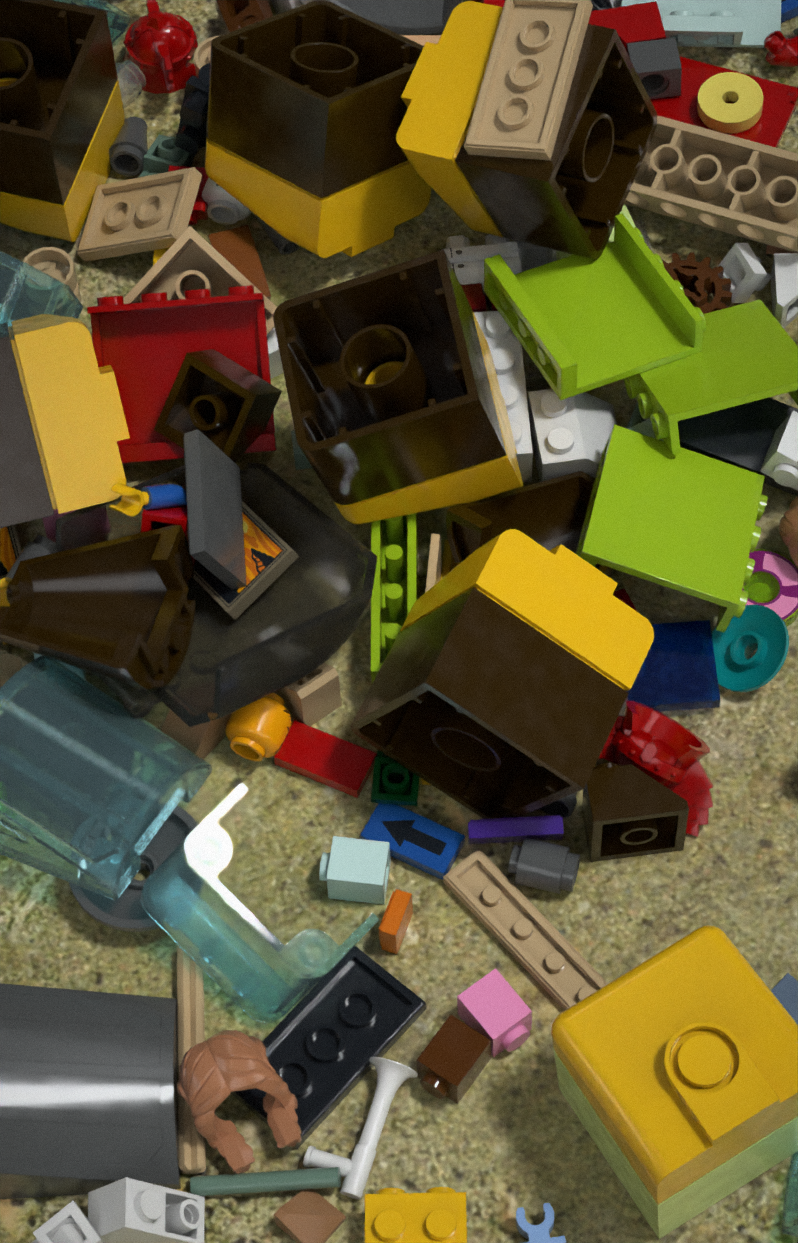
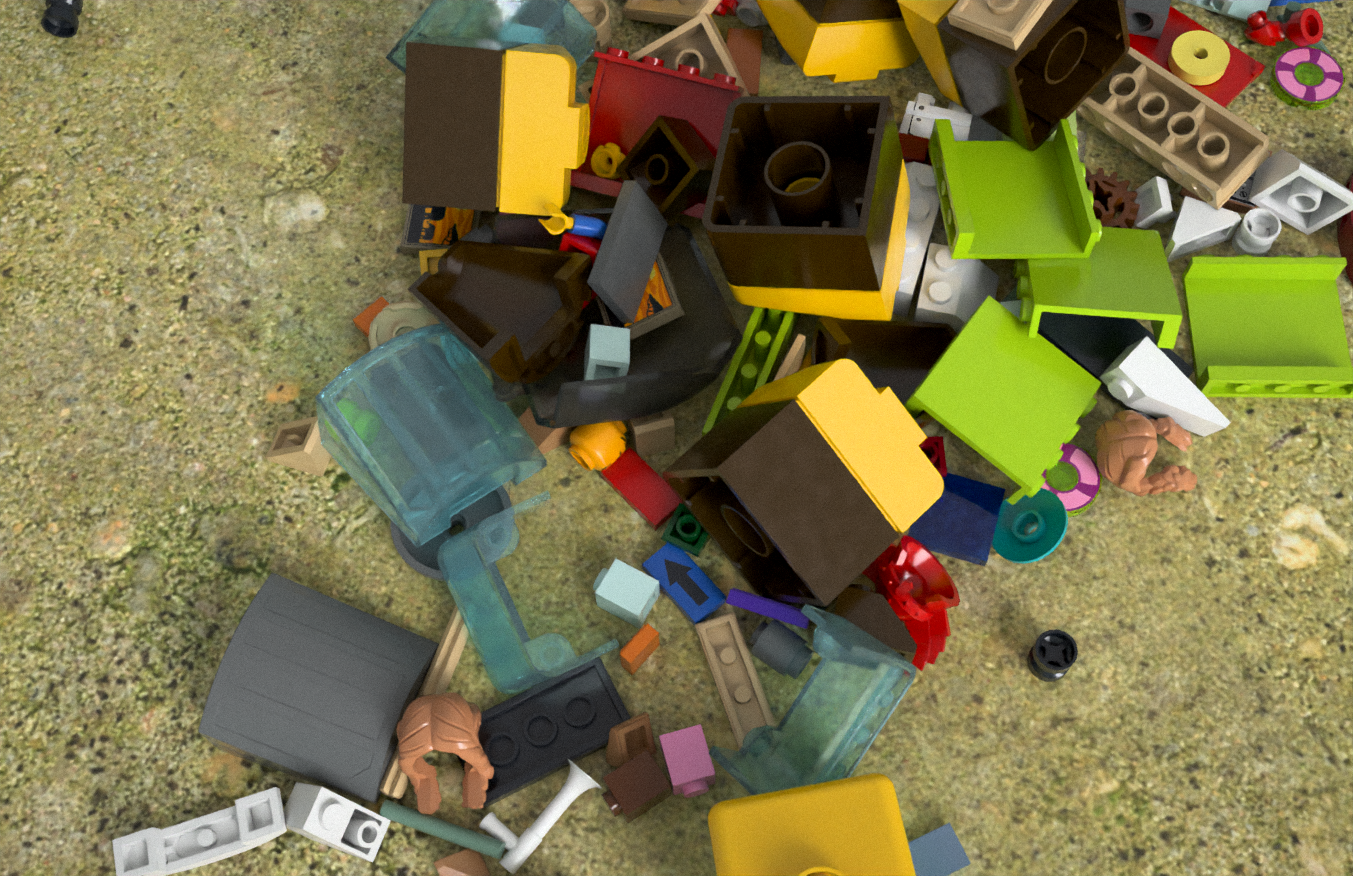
camera: 20 degrees right, 5 degrees up
none -> light aqua brick [584,324,630,390]
none -> yellow plate [591,143,626,180]
none -> medium nougat slope [605,712,657,768]
none -> clear light blue windscreen [709,604,916,795]

